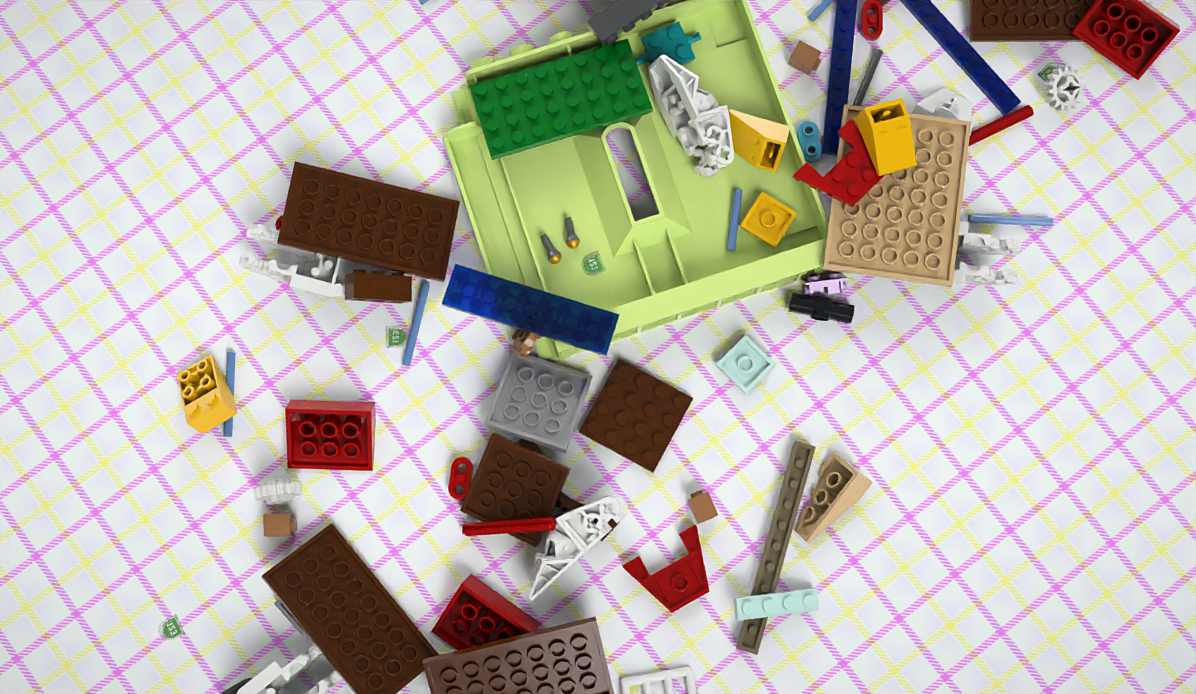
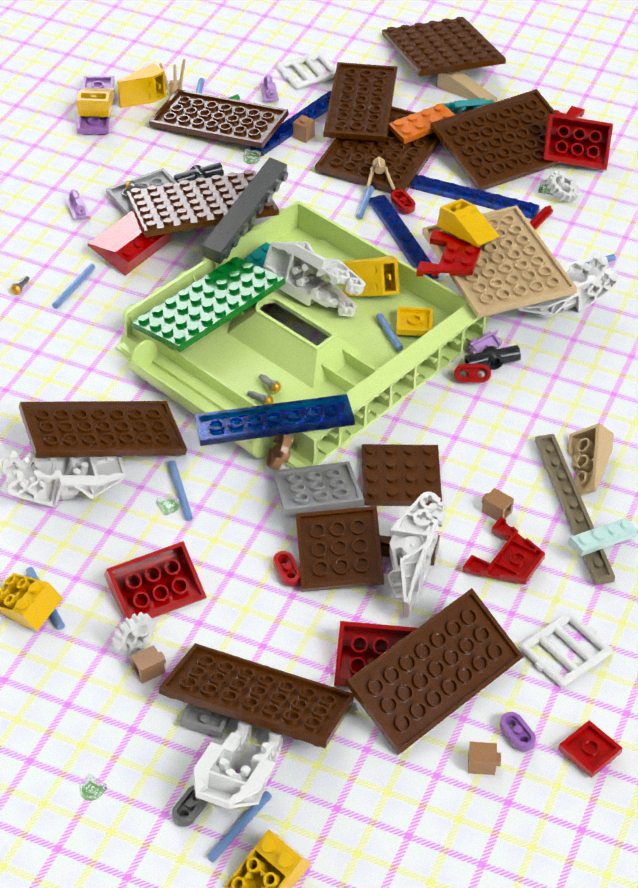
camera: 30 degrees left, 35 degrees down
reddish brown brick [345,269,412,304] -> none
red axle [462,517,556,536] -> none
clear tile [582,250,606,276] -> none
light aqua plate [716,335,776,395] -> none
medium nougat brick [788,40,822,75] -> none
dark grey bar [852,49,883,106] -> none
none -> red plate [454,364,491,383]

